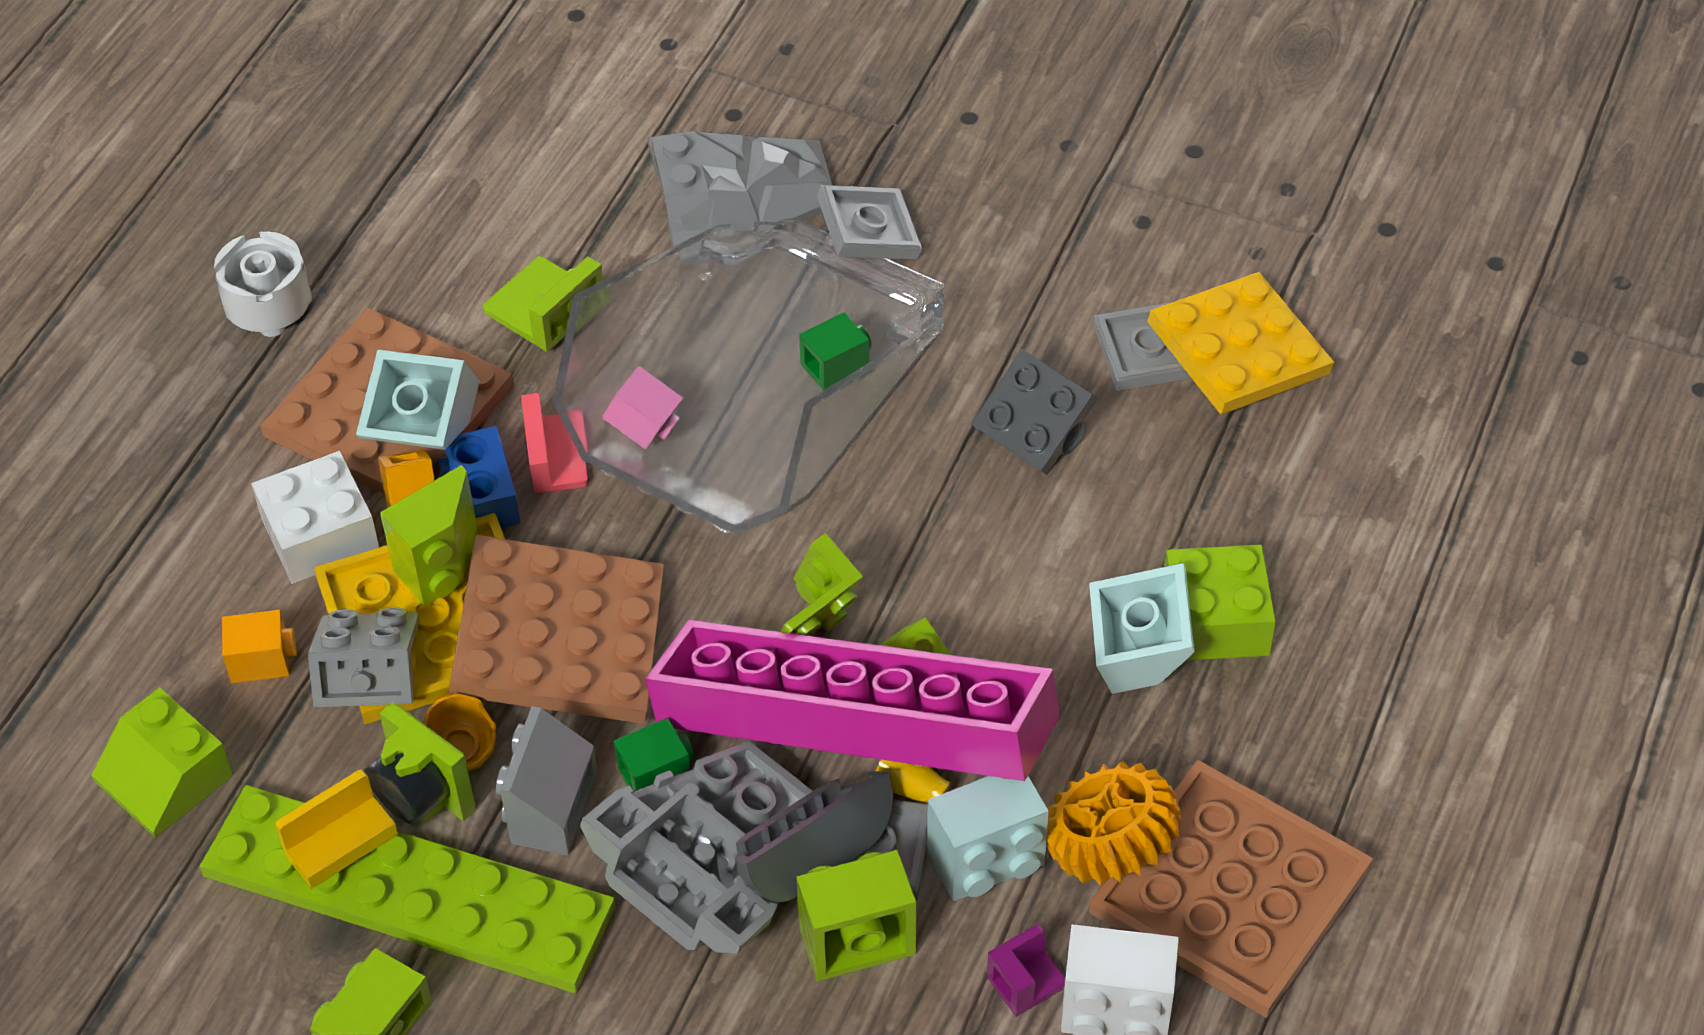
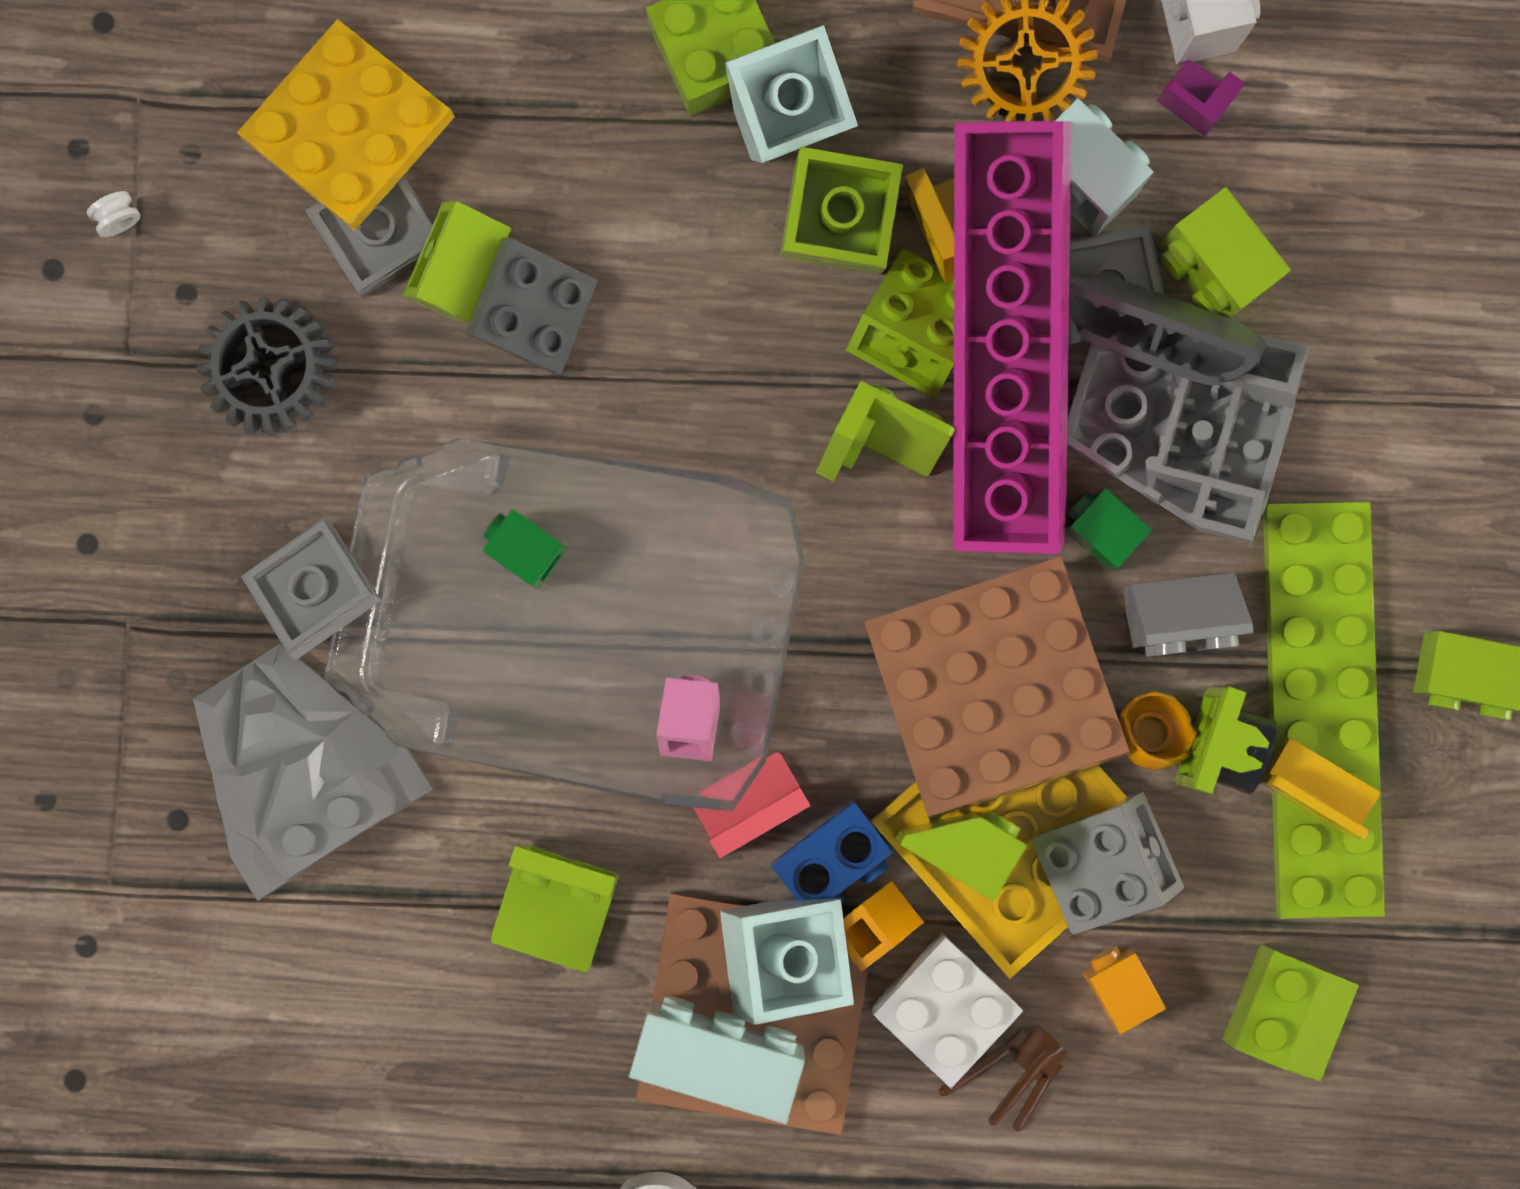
camera: 105 degrees left, 35 degrees up
none -> white bush [87,191,141,237]
none -> dark grey gear [196,297,339,437]
none -> lime brick [402,201,511,323]
none -> light aqua brick [629,996,805,1124]
none -> lime brick [780,147,903,275]
none -> reddish brown plant [939,1025,1069,1132]

